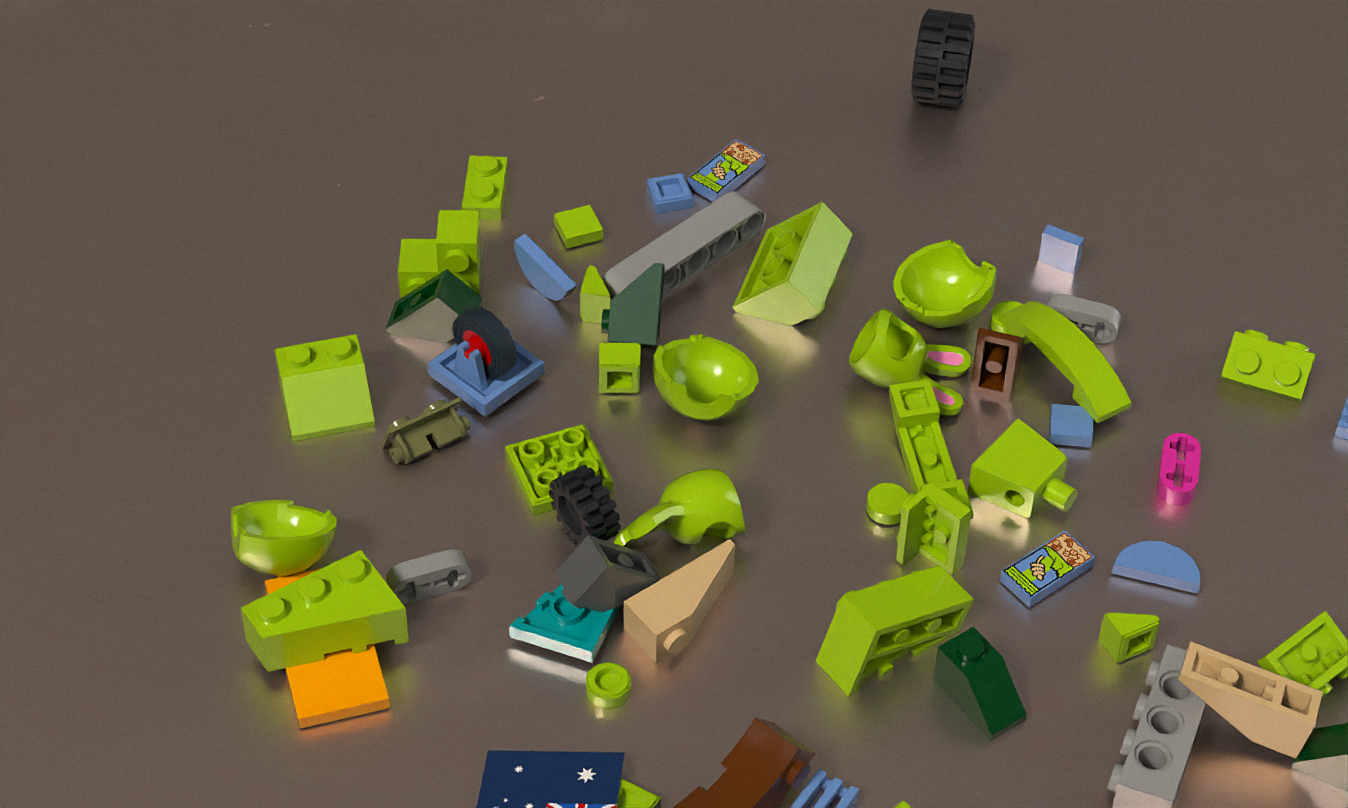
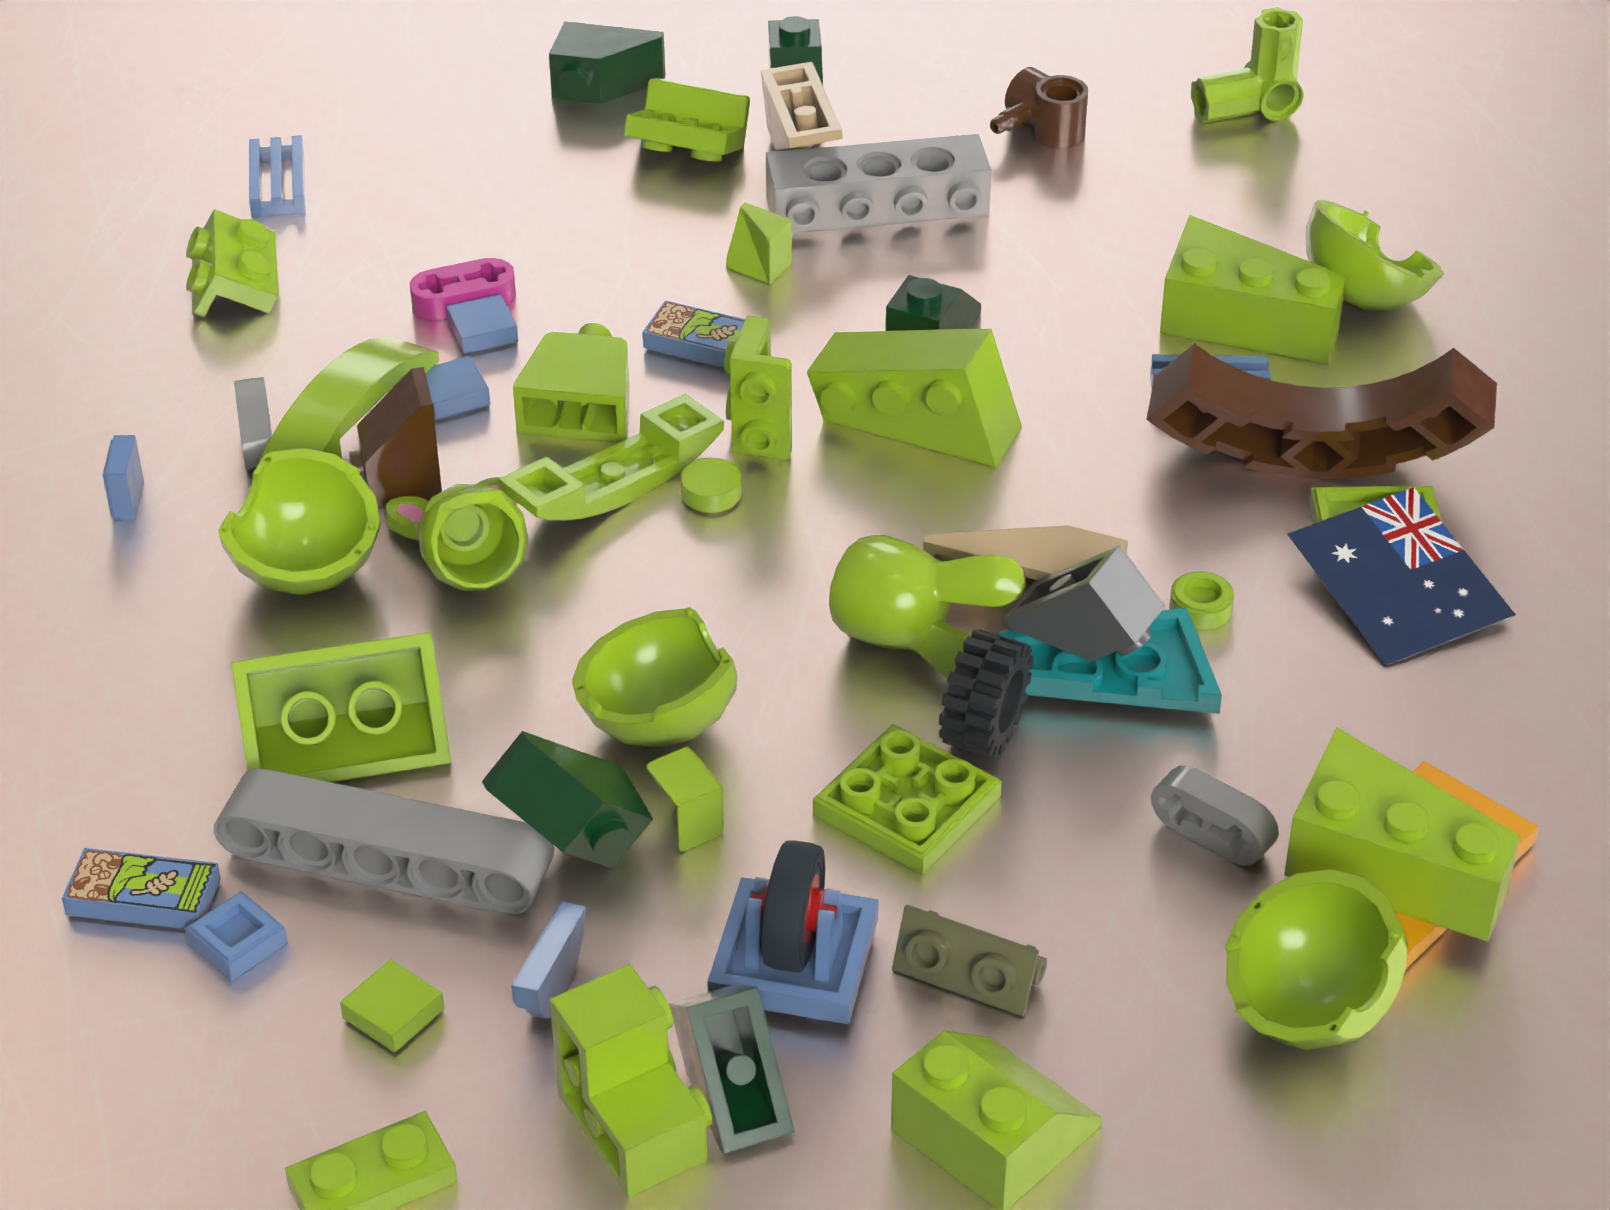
camera: 120 degrees left, 5 degrees down
lime slope [580,265,611,324] -> none
medium blue tile [1112,540,1200,594] -> none
none -> medium blue tile [446,294,518,354]

